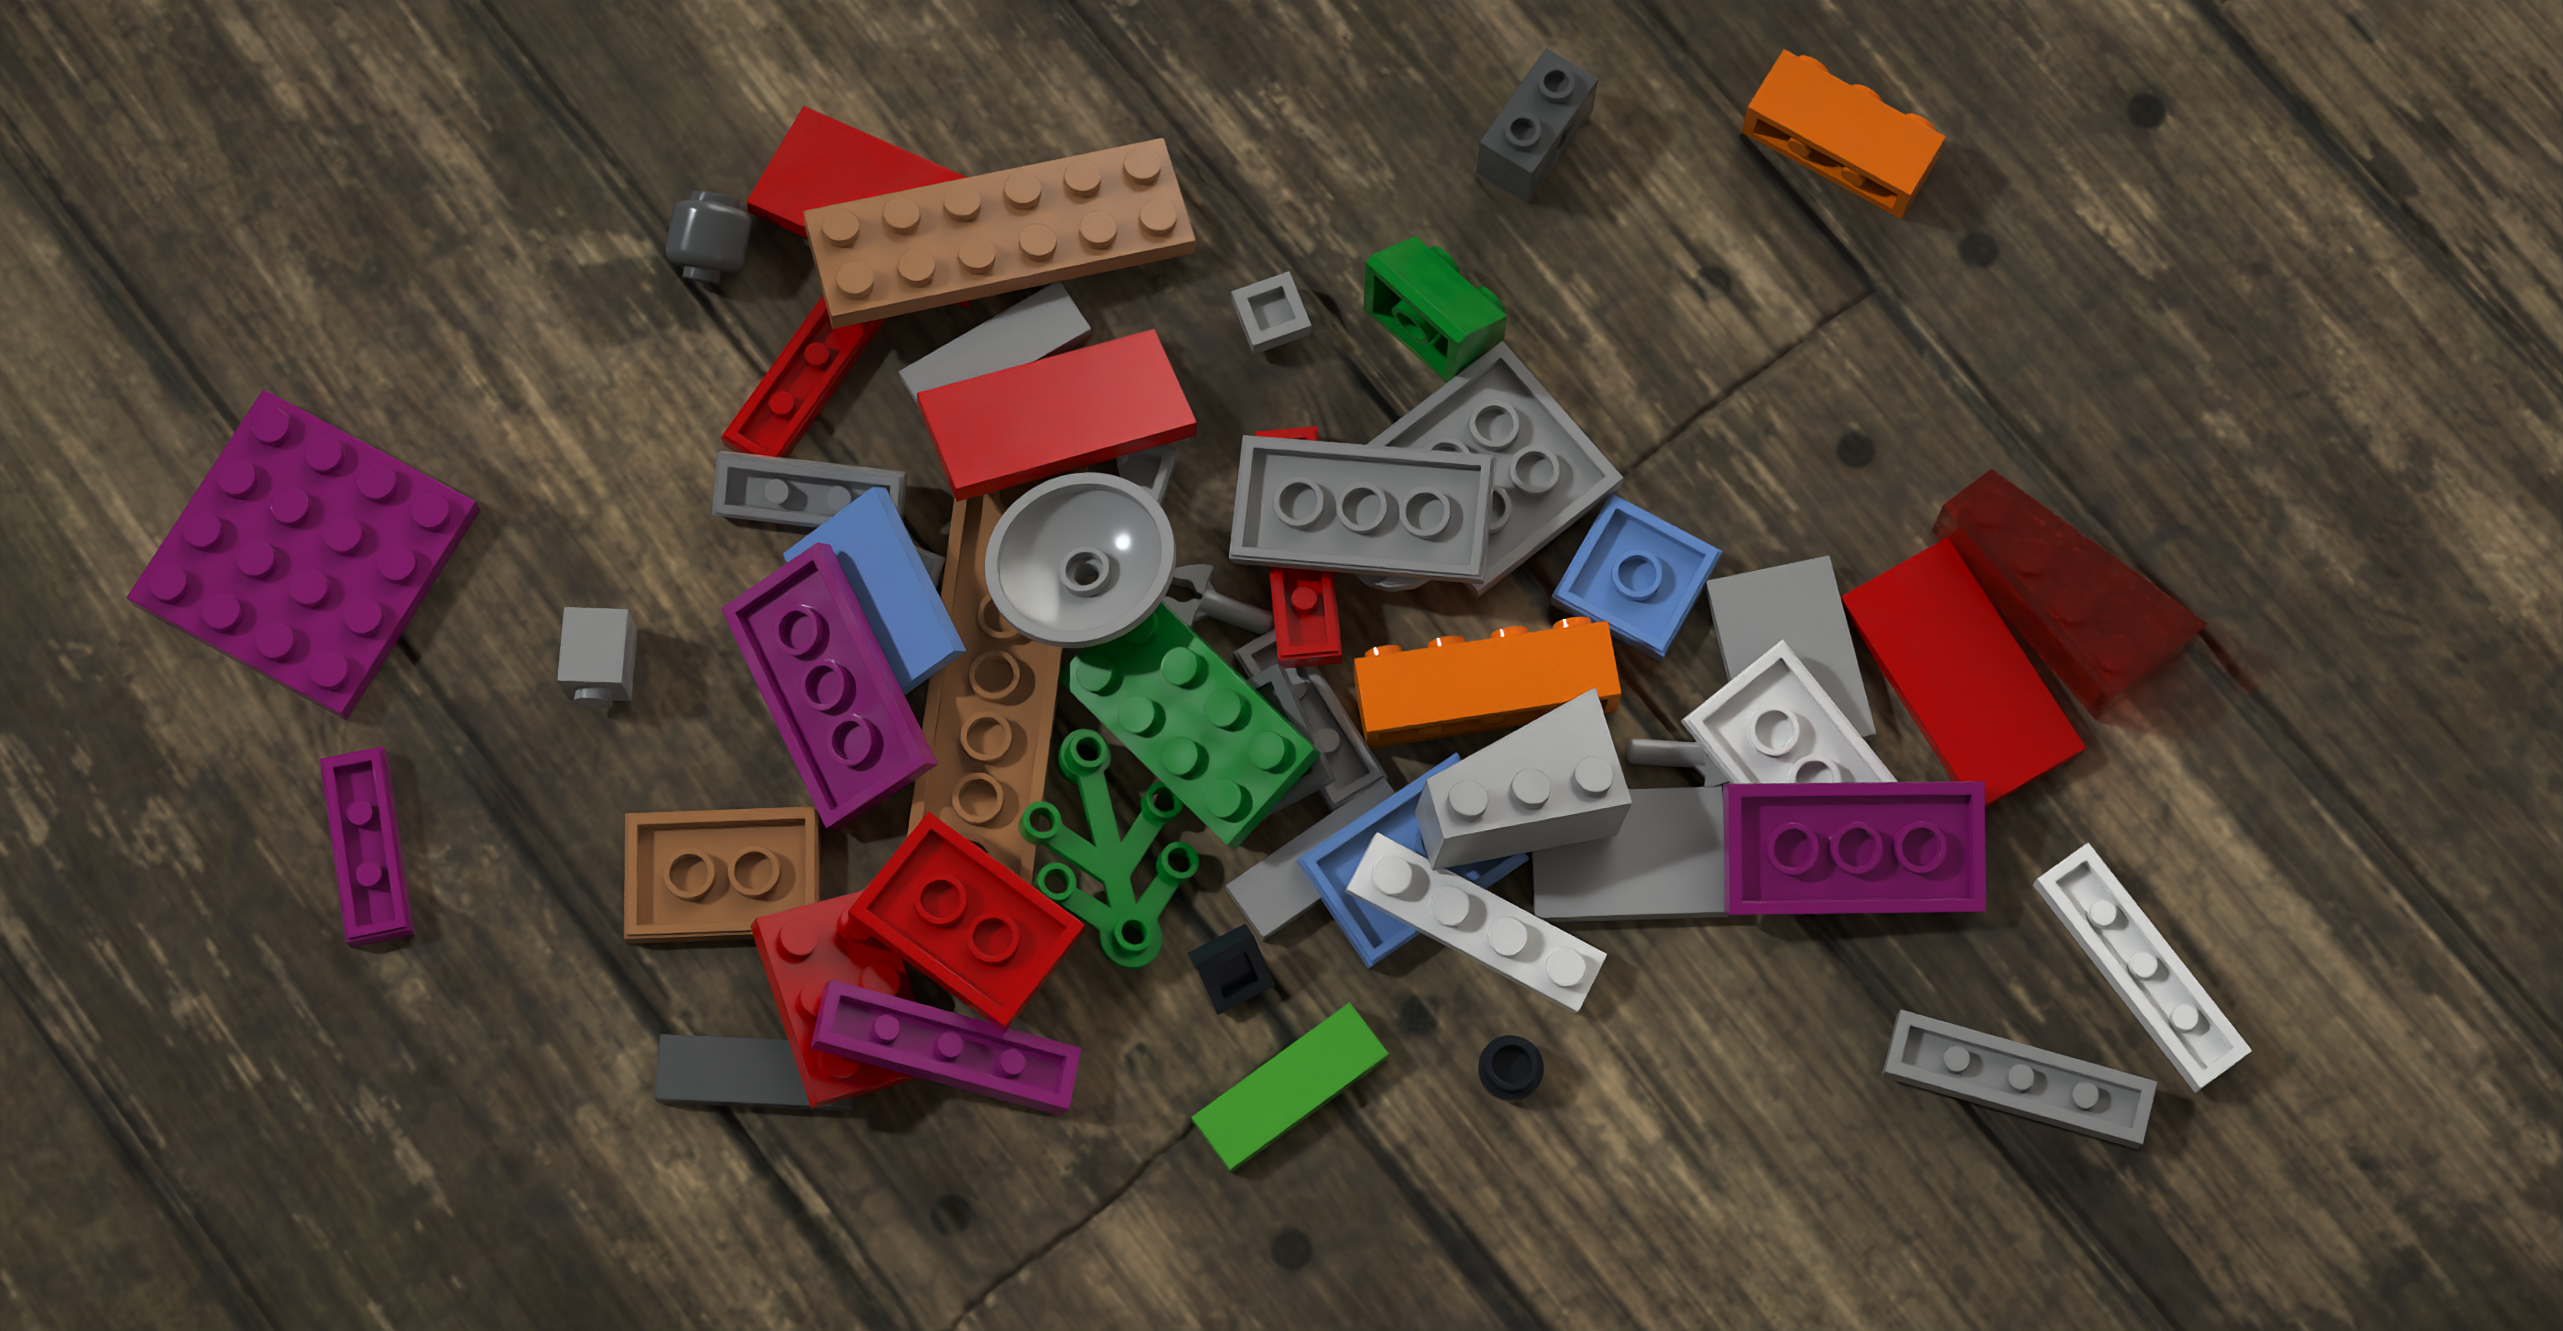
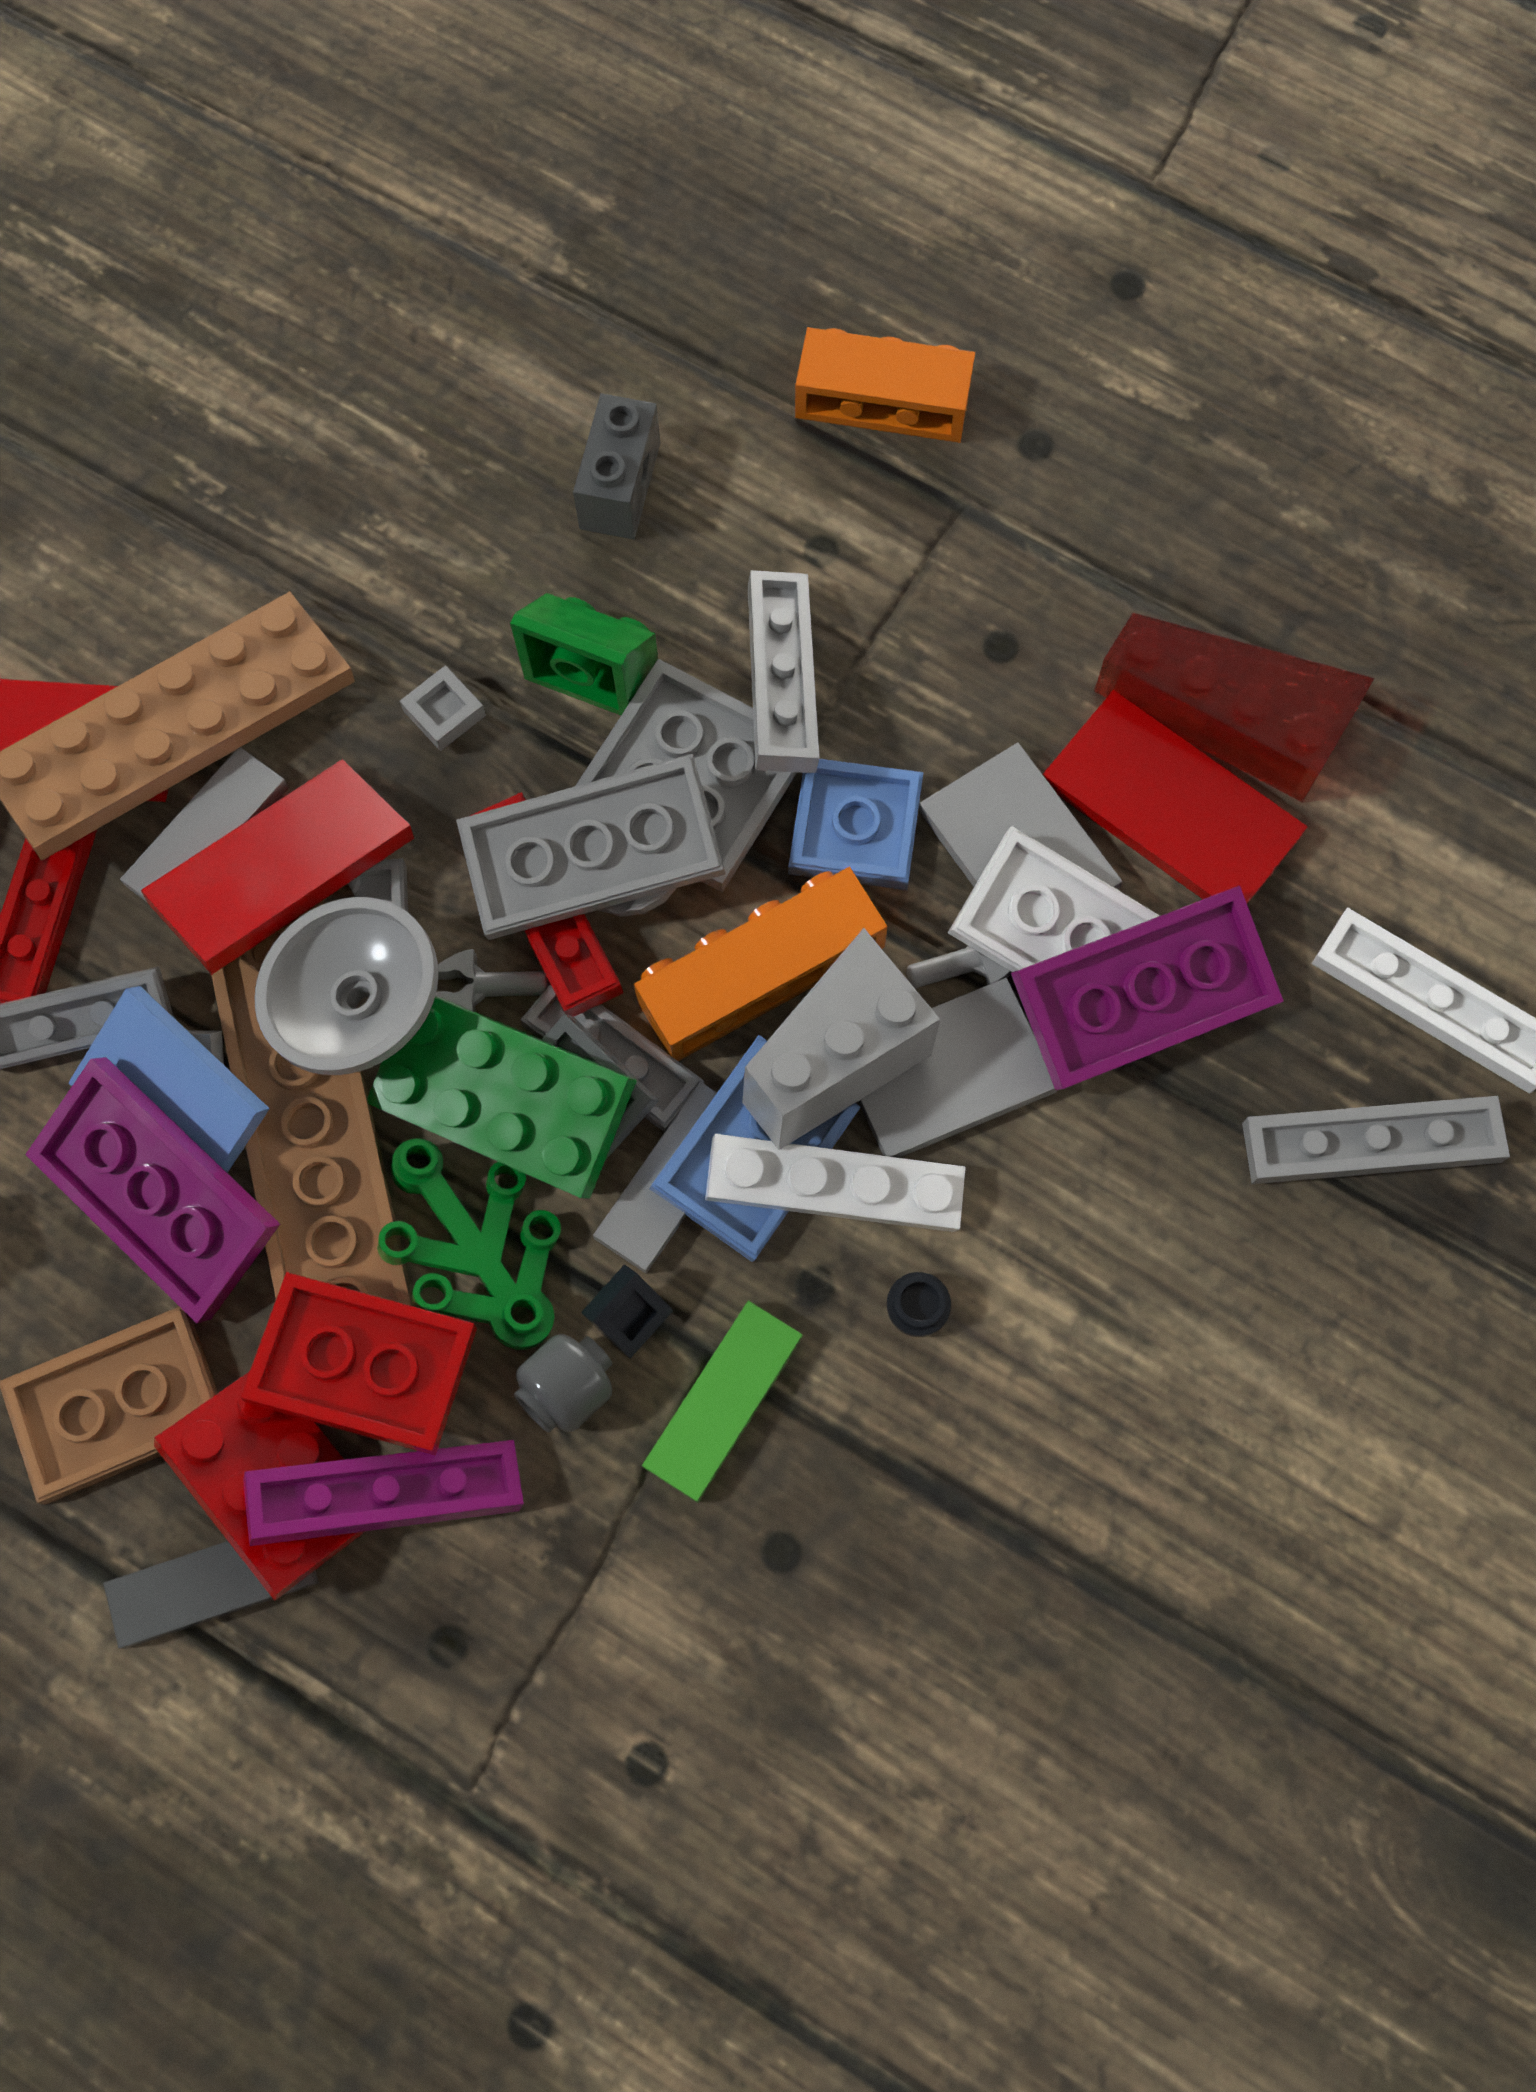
camera: 20 degrees left, 0 degrees up
none -> dark grey head [514,1334,613,1433]
none -> light grey plate [748,570,819,773]

